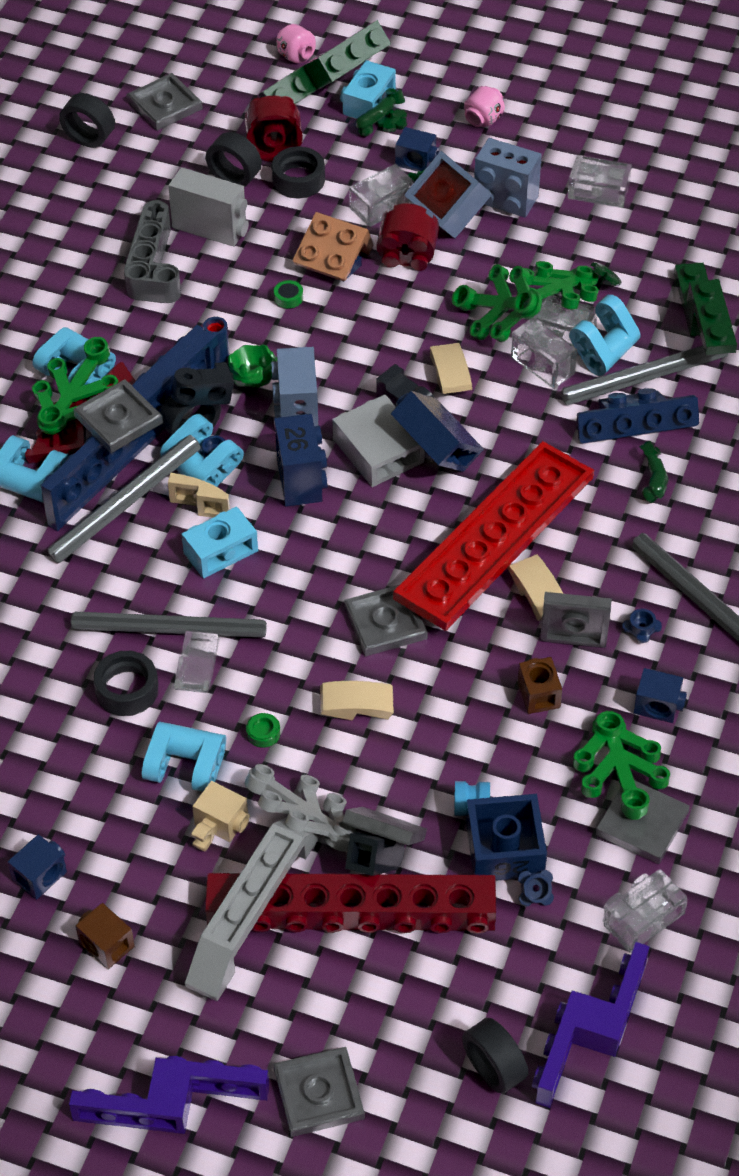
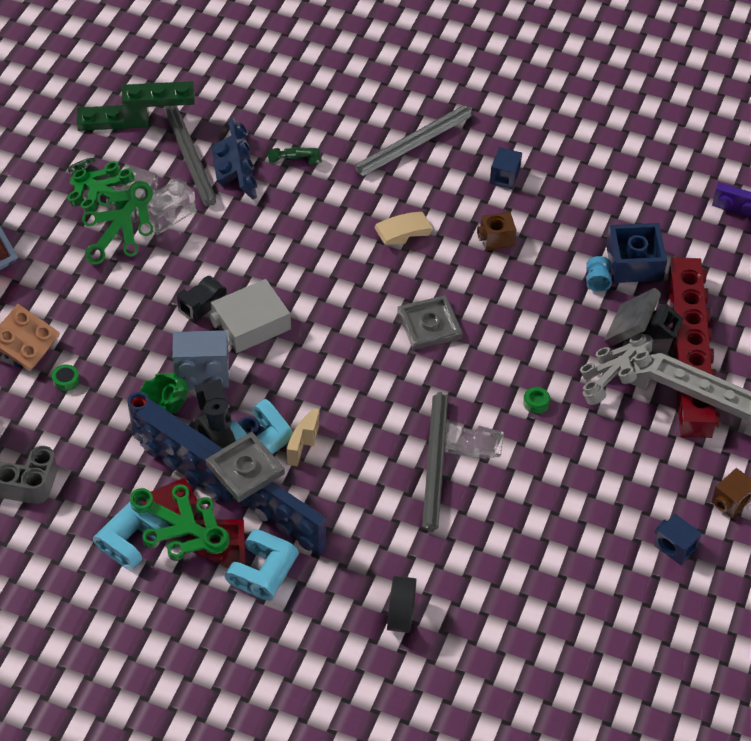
camera: 90 degrees left, 0 degrees up
dark grey axle [47,435,201,563] -> none
black tyre [94,650,159,716] -> none
medium azure connector [142,722,227,792] -> none
medium azure brick [181,506,258,579] -> none
tan brick [191,781,250,852] -> none
dark blue brick [274,414,328,507] -> none
tan slope [320,681,394,721] -> none
dark red brick [376,203,439,271] -> none
dark blue brick [391,391,484,472] -> none
red plate [393,441,594,631] -> none
tan slope [430,343,472,394] -> none
dark blue plate [518,870,554,906] -> none
flat silver tile [540,592,612,648] -> none
medium azure connector [569,294,640,376] -> none
green plant [573,711,670,820] -> none
flat silver tile [596,780,690,864] -> none
clear brick [603,870,688,953] -> none
dark blue plate [622,609,662,643] -> none

